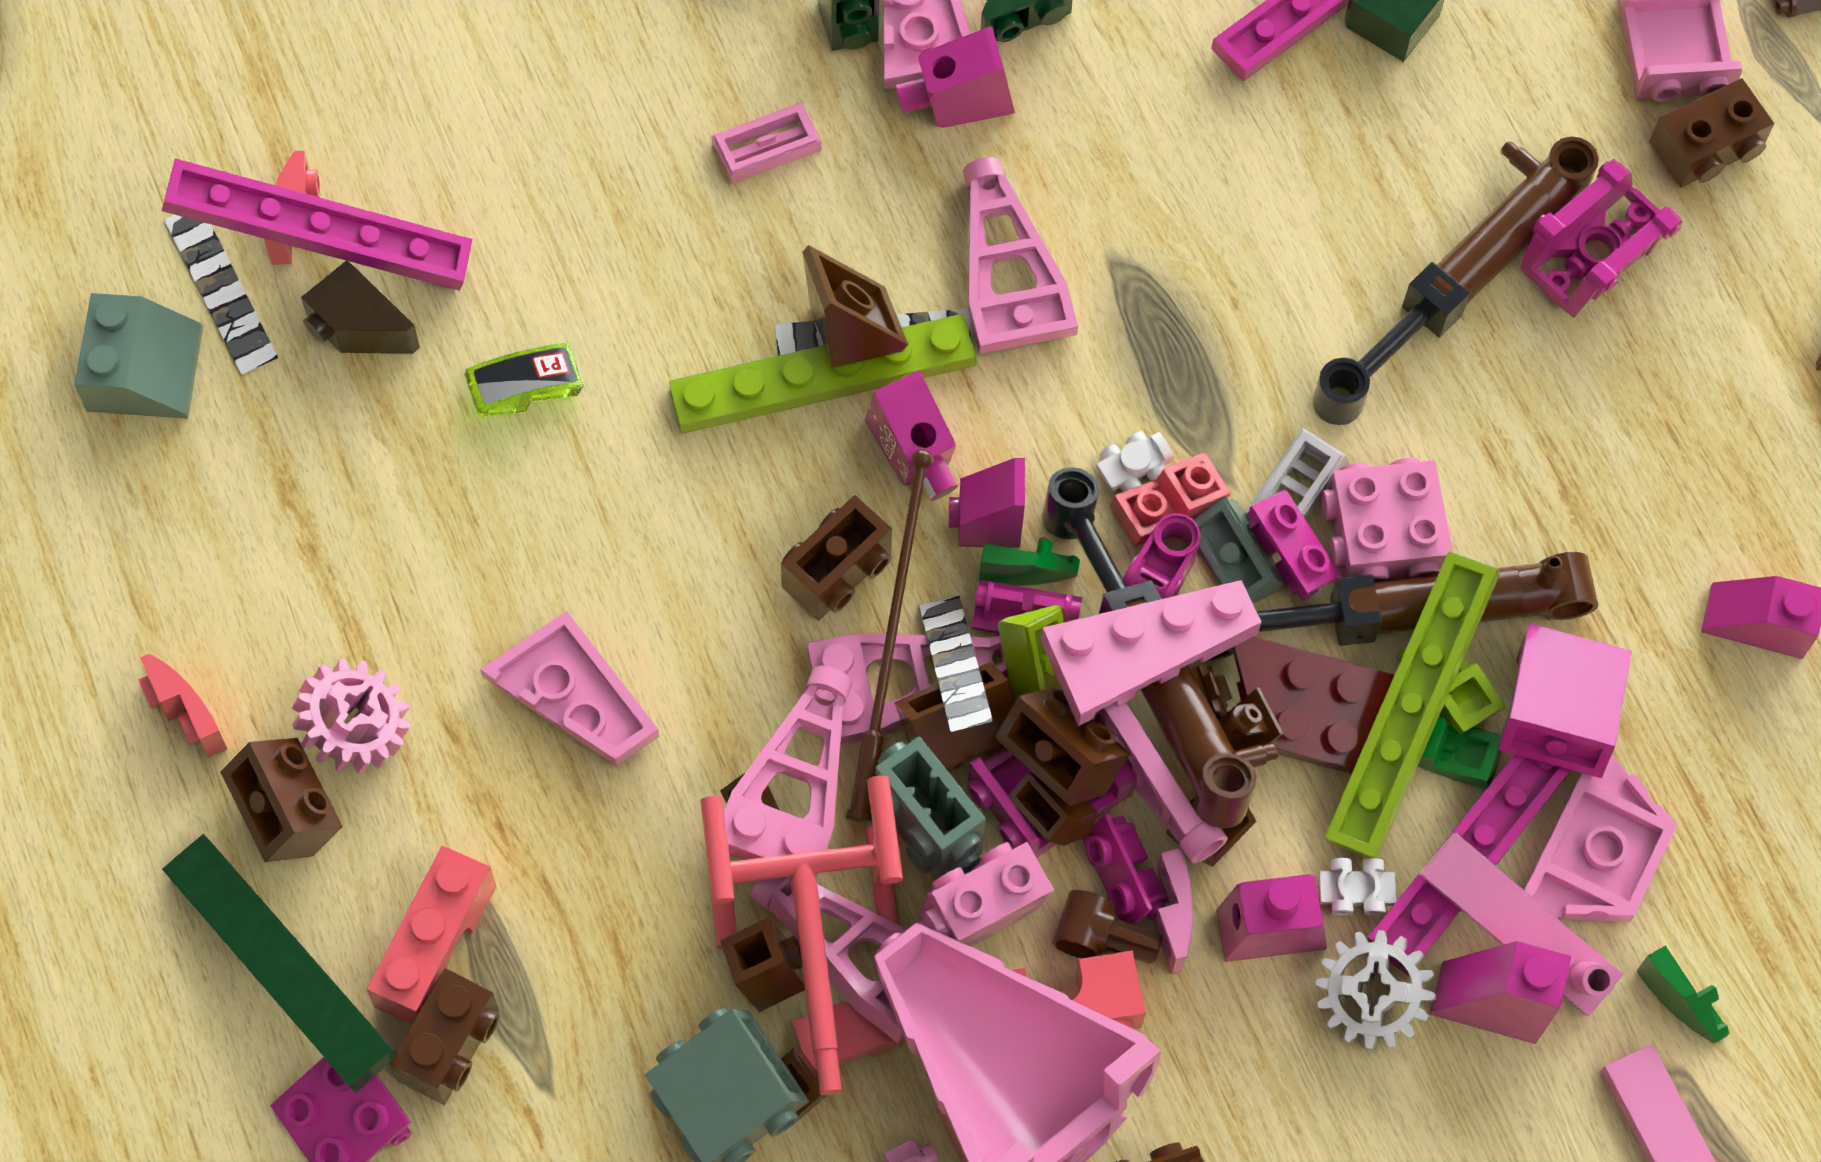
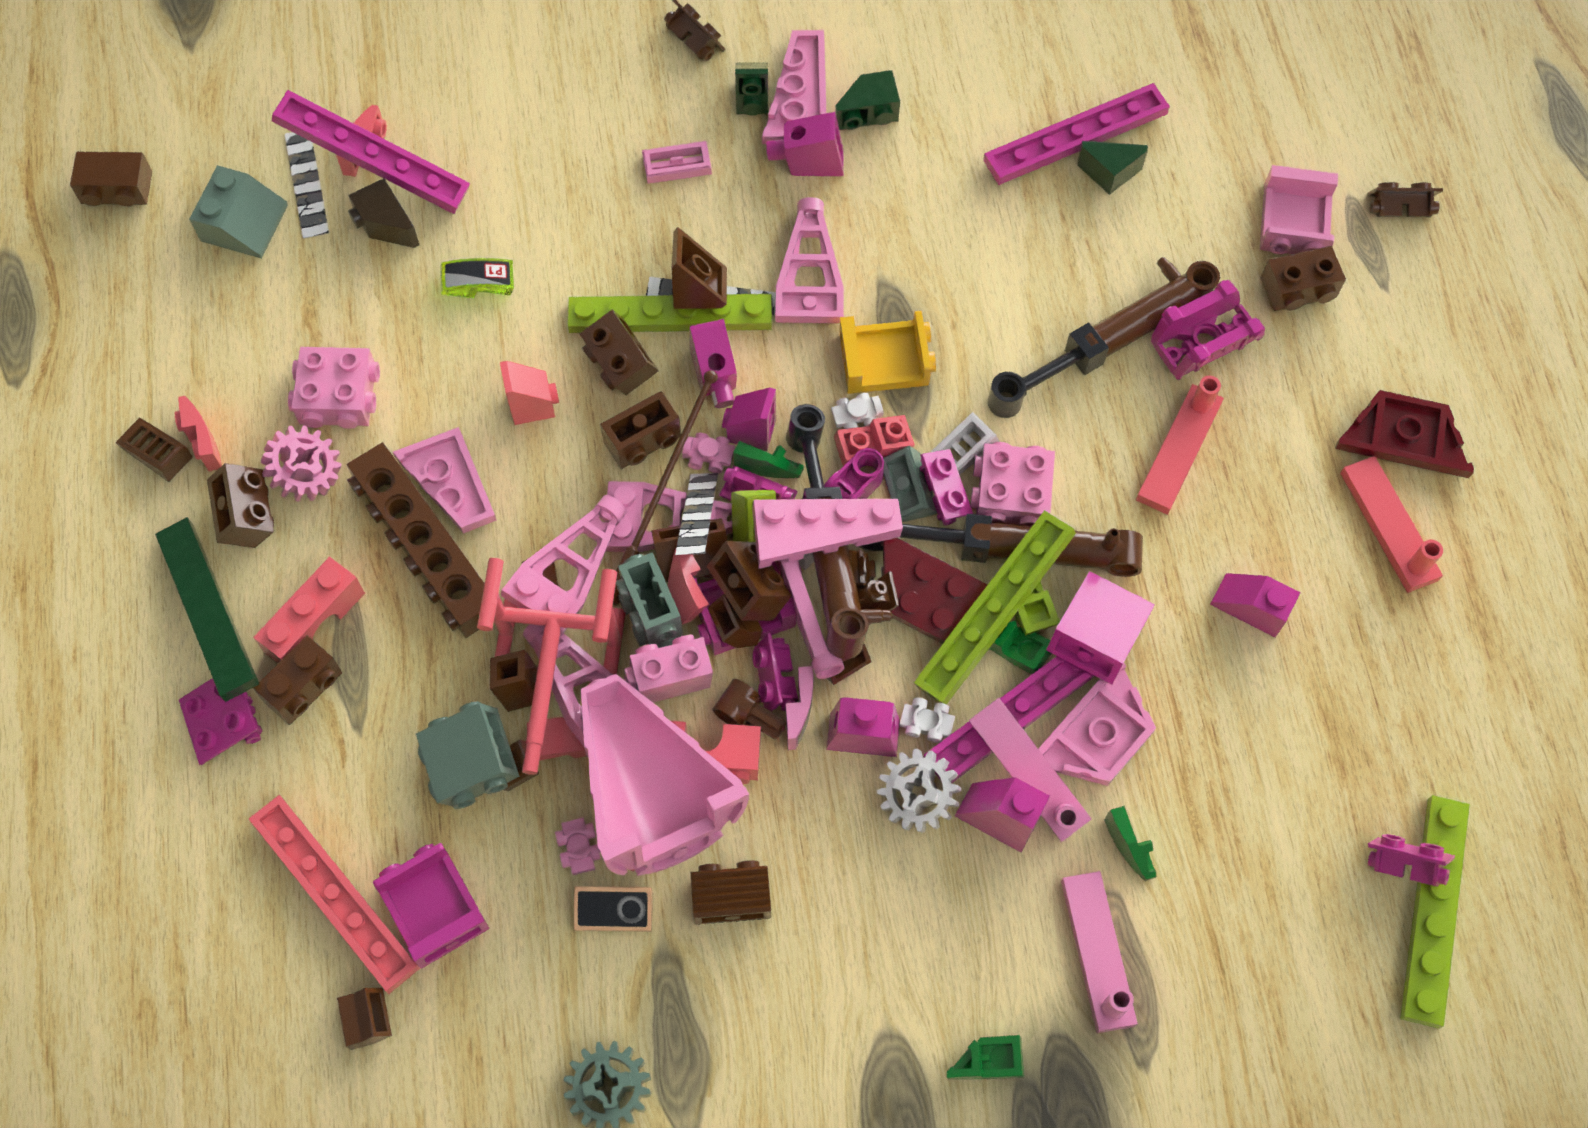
camera: 15 degrees right, 0 degrees up
none -> reddish brown slope [115,417,193,482]
none -> bright pink brick [288,347,380,429]
none -> reddish brown brick [346,442,485,638]
none -> coral slope [500,361,559,425]
none -> reddish brown brick [580,309,659,395]
none -> coral slope [667,549,709,625]
none -> bright pink piece [682,432,735,474]
none -> yellow panel [839,310,936,394]
none -> coral piece [1136,375,1224,515]

